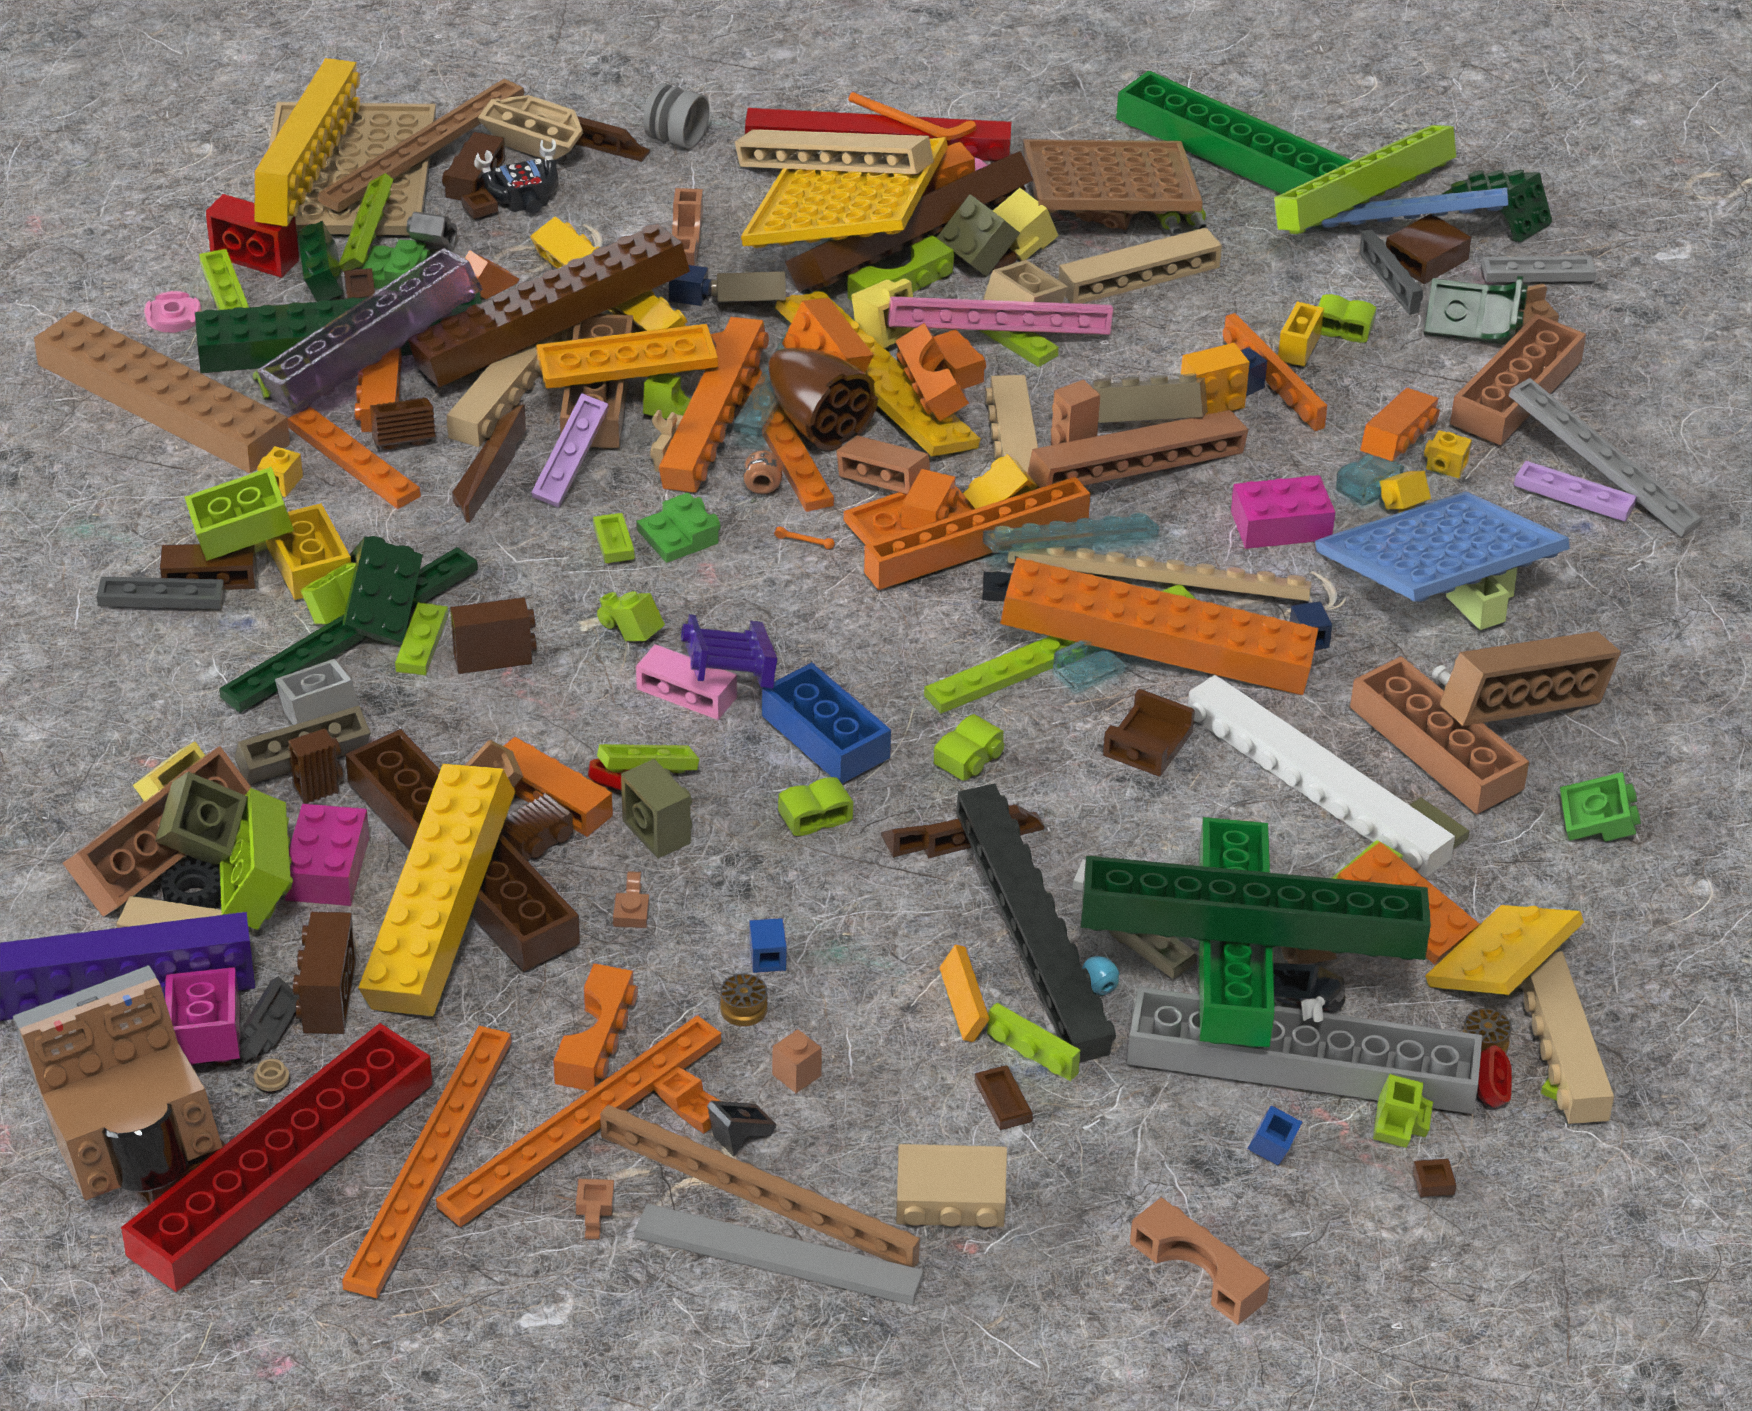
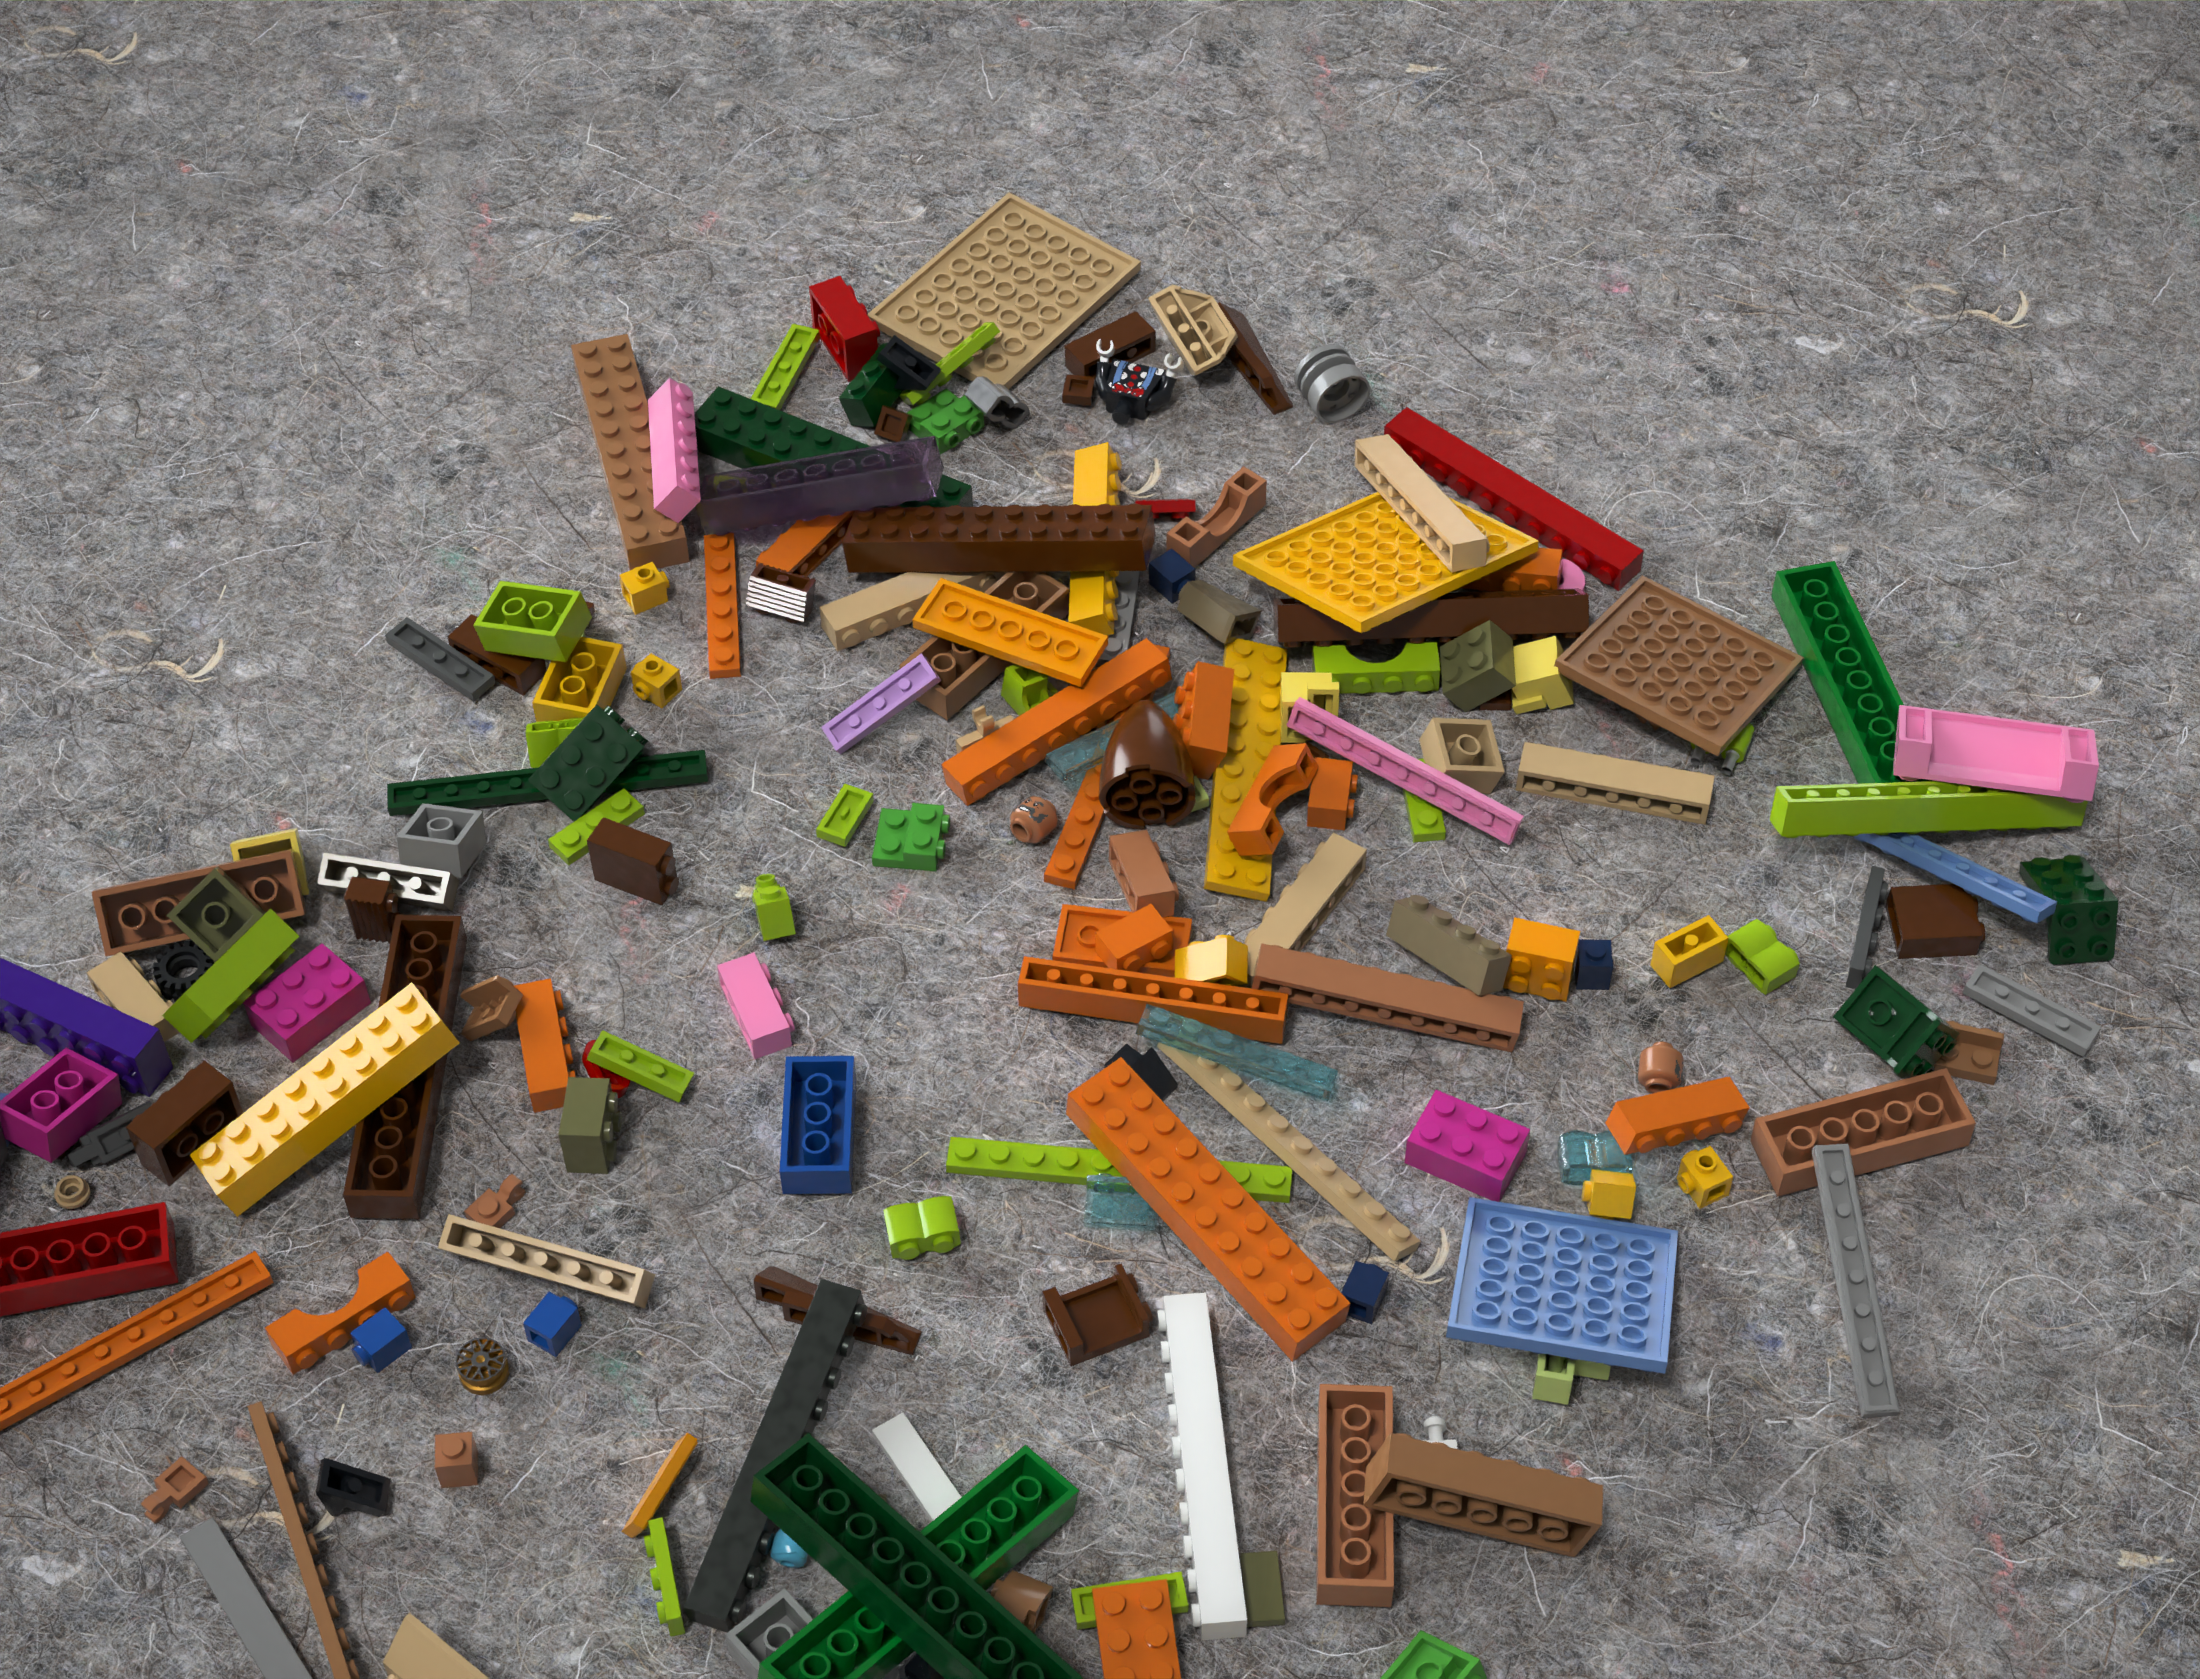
camera: 40 degrees right, 10 degrees up
bright pink tile [144,291,202,333] -> none
yellow brick [255,58,360,226] -> none
medium nougat plate [318,78,524,212] -> none
orange plate [436,1015,721,1227] -> none
reddish brown wedge [452,404,526,523] -> none
orange slope [453,250,519,299] -> none
reddish brown brick [500,793,573,860] -> none
orange slope [653,1067,720,1134] -> none
dark purple fence [681,614,777,688] -> none
orange hinge [774,527,835,549] -> none
lime brick [778,777,854,836] -> none
orange piece [848,92,976,140] -> none
reddish brown tile [974,1065,1033,1130] -> none
nougat brick [1050,379,1100,445] -> none
orange plate [1223,313,1328,431] -> none
lavender plate [1514,461,1637,521] -> none
none -> blue brick [350,1307,412,1373]
none -> tan brick [438,1214,655,1309]
none -> yellow brick [631,653,682,708]
none -> bright pink brick [648,378,701,523]
none -> black slope [876,335,942,391]
none -> nougat head [1638,1042,1684,1093]
none -> bright pink slope [1893,705,2099,803]

